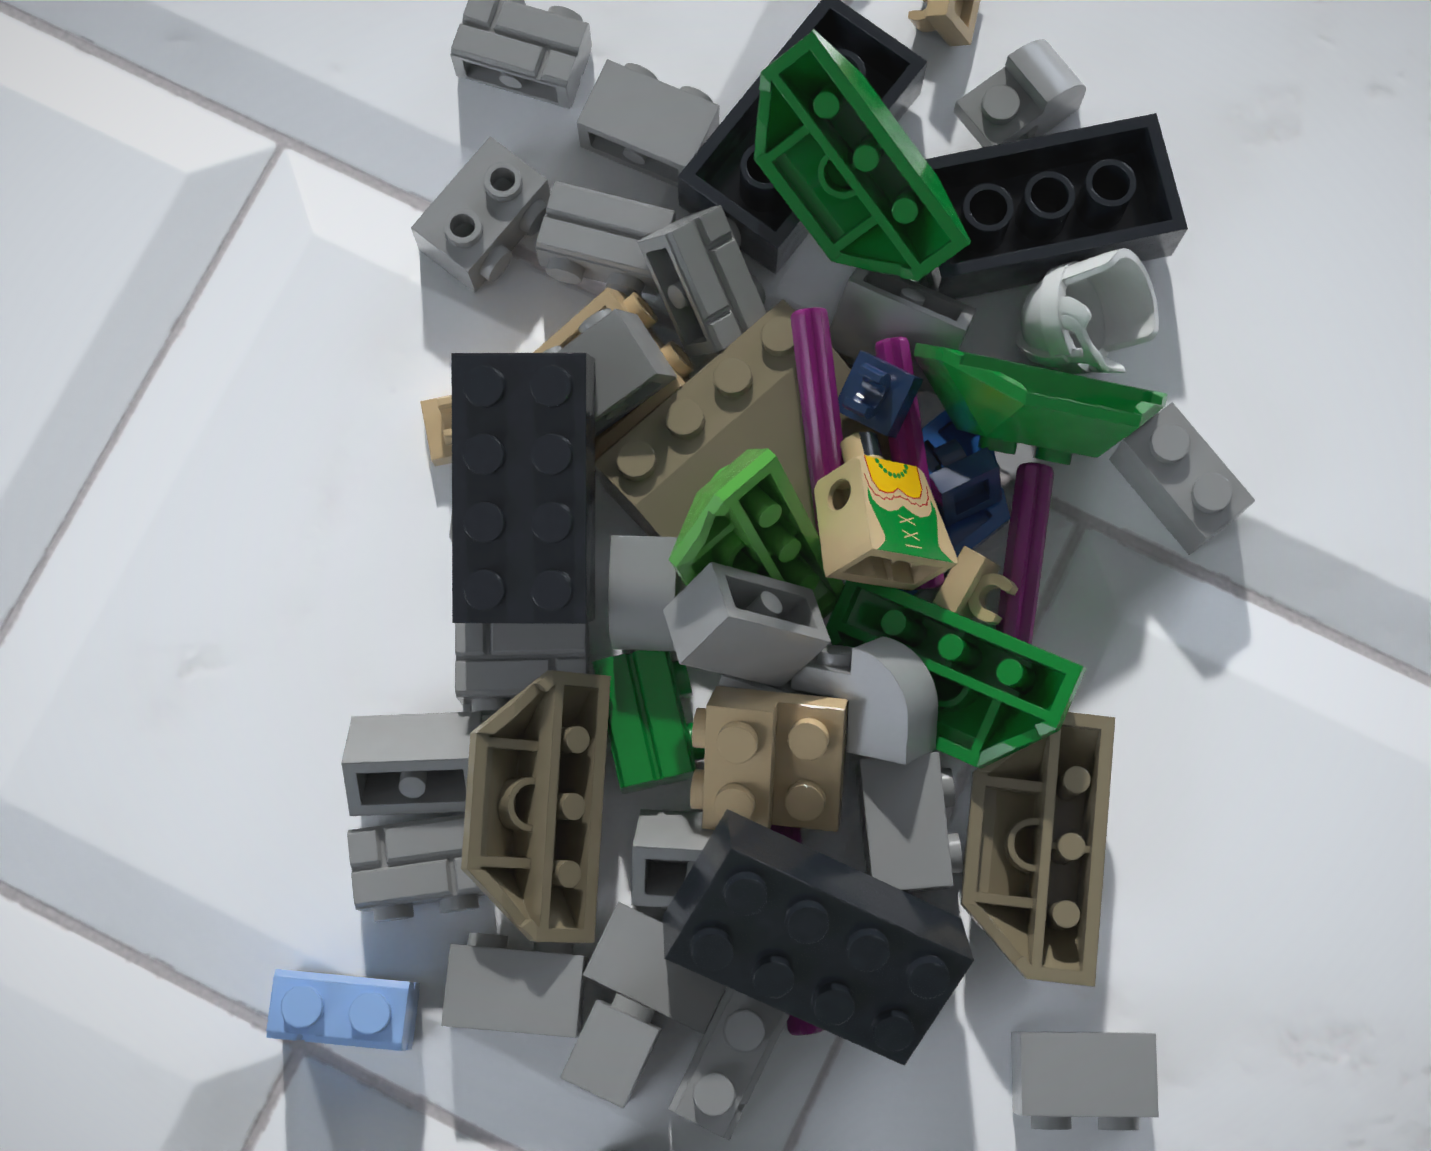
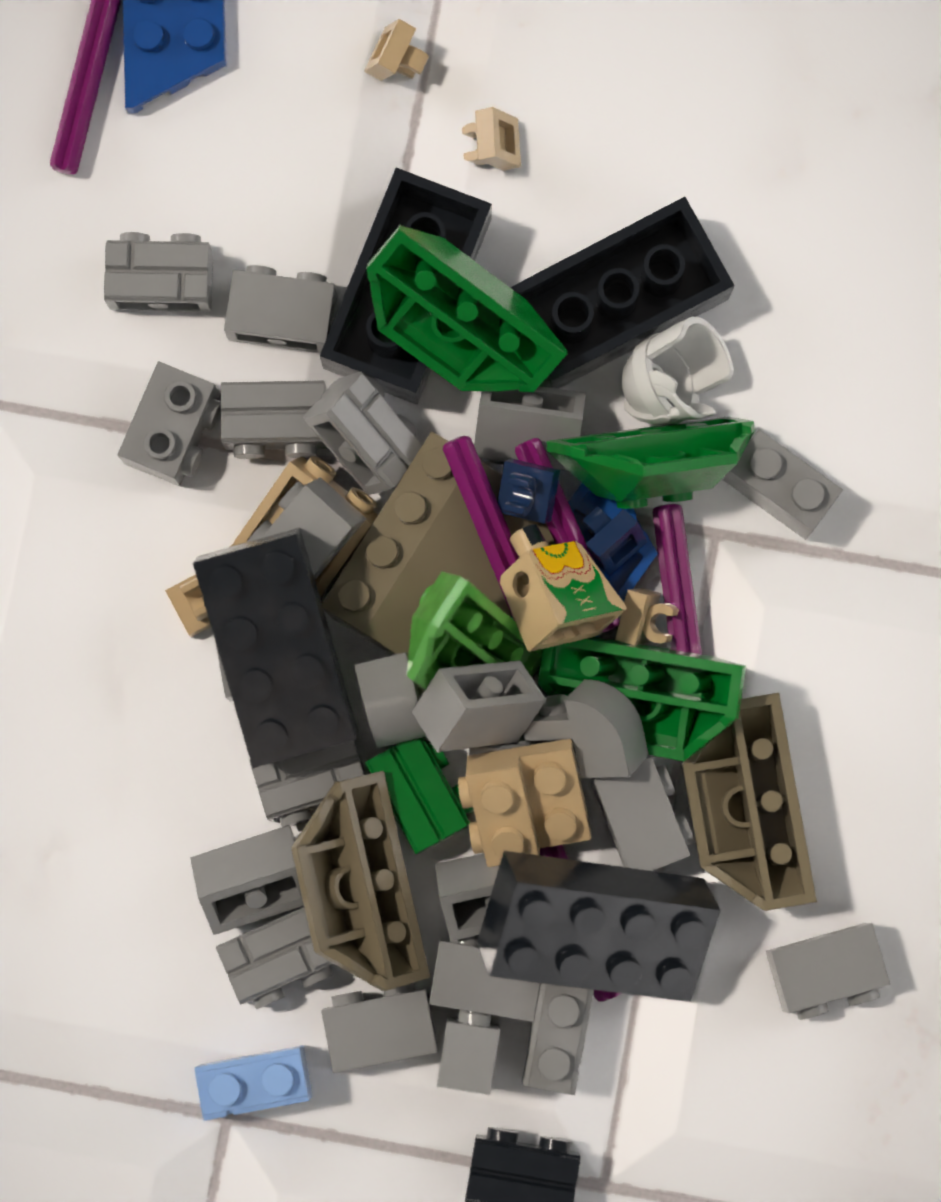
camera: 15 degrees left, 5 degrees up
light grey brick [953,39,1086,147] -> none

